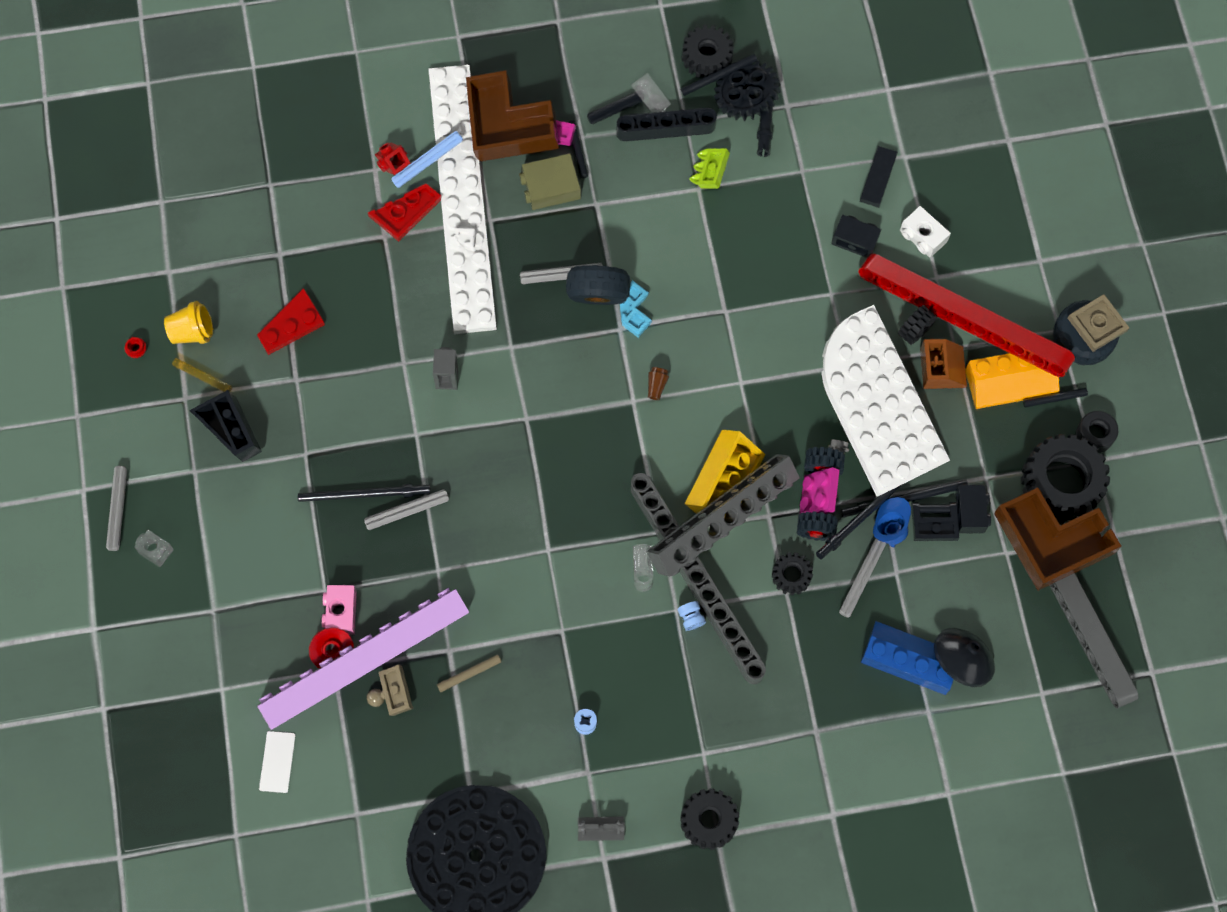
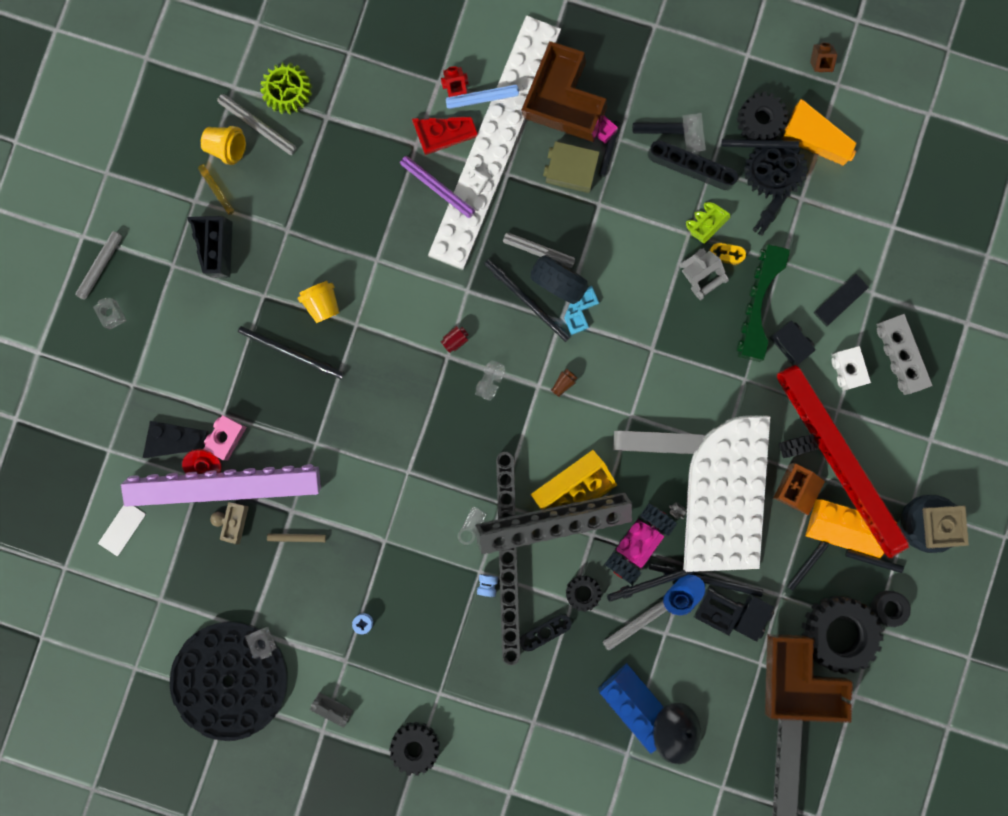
camera: 30 degrees right, 15 degrees up
red plate [124,337,147,358] -> none
red wing [257,288,325,355] -> none
light grey axle [364,489,449,530] -> none
dark grey brick [433,347,458,390] -> none
none -> black wing [143,421,208,459]
none -> light grey axle [217,94,297,155]
none -> clear brick [245,626,276,659]
none -> lime gear [260,62,312,115]
none -> yellow piece [298,281,340,323]
none -> medium lavender axle [400,156,475,218]
none -> dark red brick [440,326,469,353]
none -> clear hinge [475,361,505,401]
none -> black bar [484,259,570,343]
none -> black beam [520,614,571,652]
none -> light grey beam [613,431,706,454]
none -> light grey piece [679,248,729,301]
none -> yellow beam [709,243,746,265]
none -> dark green arch [736,244,790,362]
none -> light orange slope [781,99,856,166]
none -> black bar [787,541,828,591]
none -> light grey brick [876,314,933,395]

